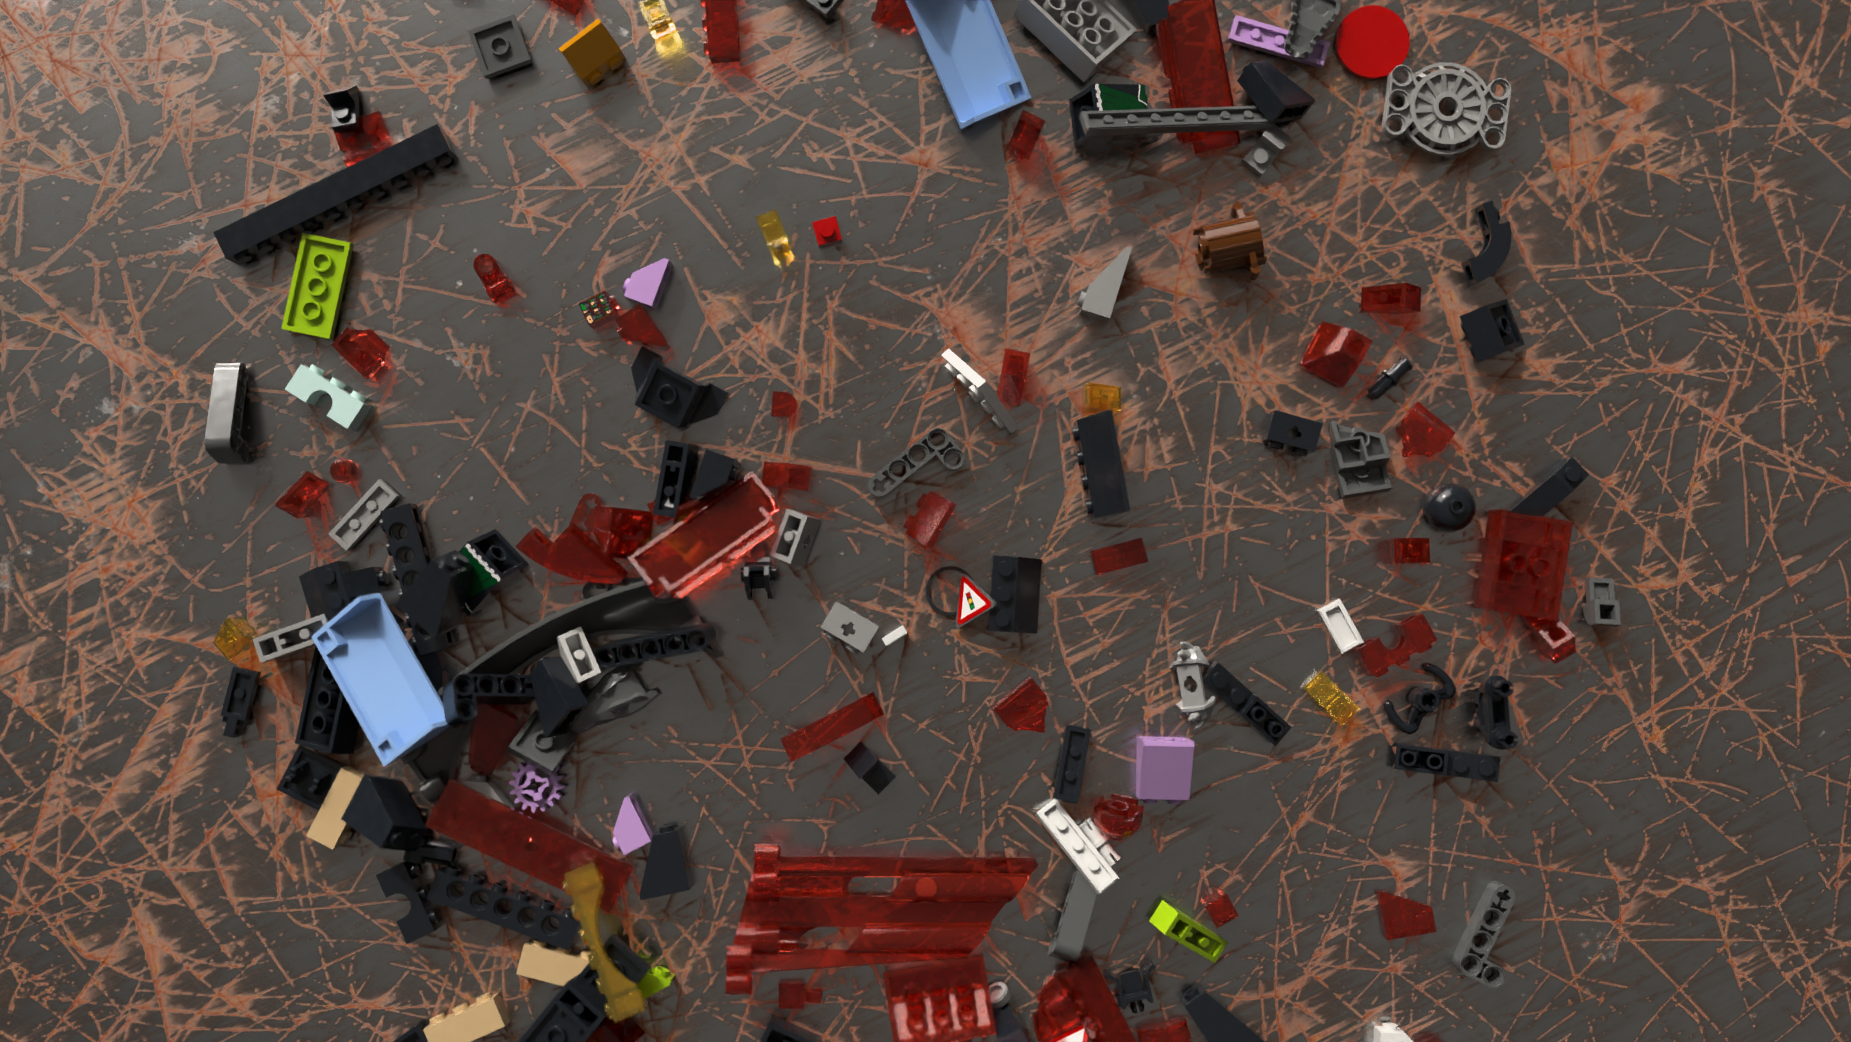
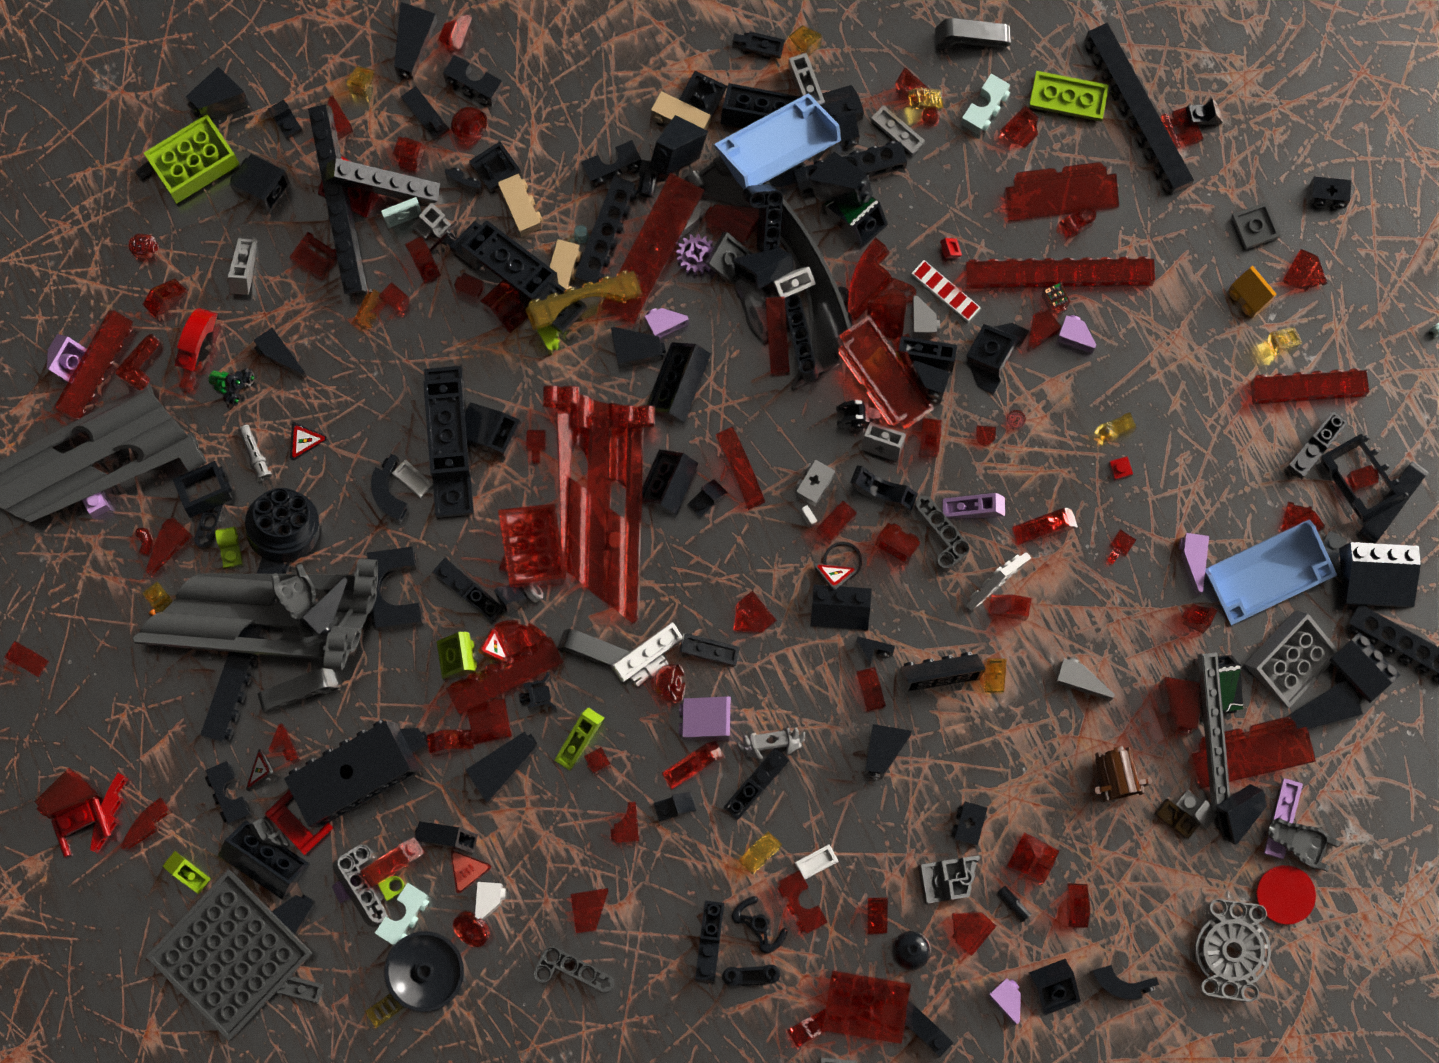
camera: 90 degrees right, 10 degrees down
none -> clear light blue piece [574,225,589,243]
none -> clear red arch [611,802,640,845]
none -> black slope [637,449,699,514]
none -> black slope [645,342,711,422]
none -> black slope [653,792,697,823]
none -> clear red slope [662,741,725,790]
none -> clear red tile [765,297,790,374]
none -> clear red brick [816,501,857,545]
none -> black arch [850,465,918,511]
none -> black slope [856,636,895,666]
none -> black slope [863,724,912,781]
none -> clear yellow slope [908,88,944,109]
none -> tile [911,260,981,323]
none -> light grey slope [912,296,940,338]
none -> red plate [940,238,962,259]
none -> lavender slope [943,493,1005,518]
none -> clear red brick [964,256,1155,289]
none -> lavender slope [988,978,1021,1025]
none -> clear red slope [1004,162,1119,222]
none -> clear red tile [1006,410,1026,430]
none -> clear red slope [1013,508,1077,545]
none -> clear red plate [1107,529,1136,564]
none -> dark brown slope [1155,799,1200,839]
none -> clear red slope [1158,677,1202,737]
none -> lavender slope [1179,533,1209,596]

